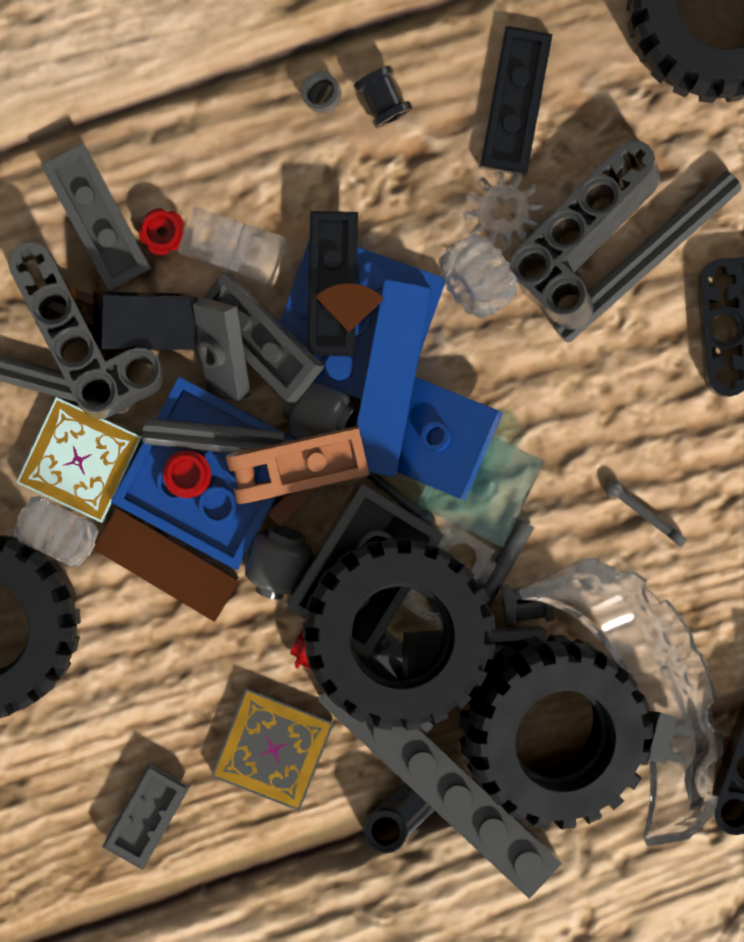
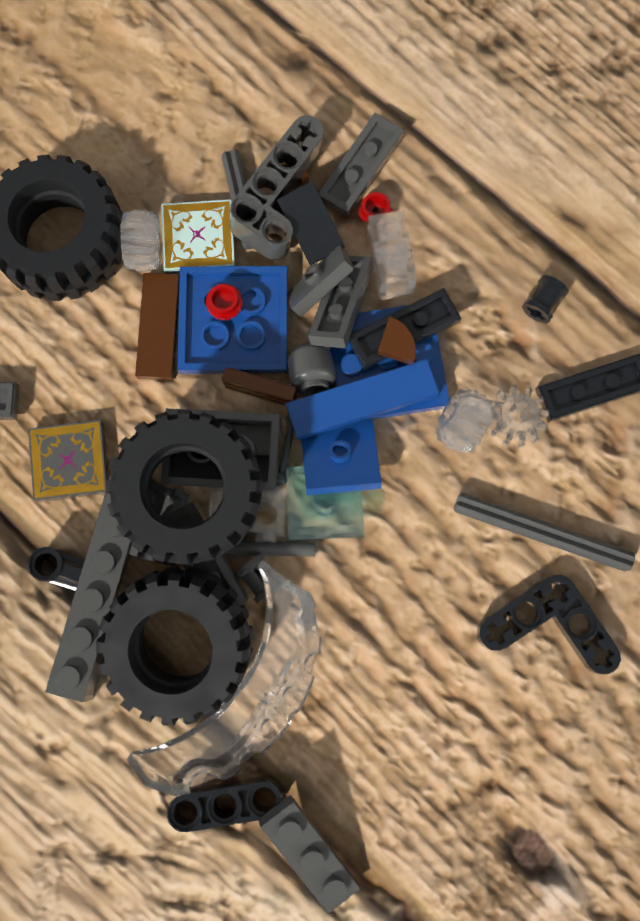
camera: 65 degrees right, 10 degrees down
dark grey axle [142,418,285,453] -> none
nougat plate [226,426,369,504] -> none
dark grey head [245,525,313,600] -> none
dark grey hinge [301,72,342,114] -> none
dark grey beam [510,140,661,330] -> none
dark grey hinge [604,479,687,548] -> none
dark grey tile [644,711,692,764] -> none

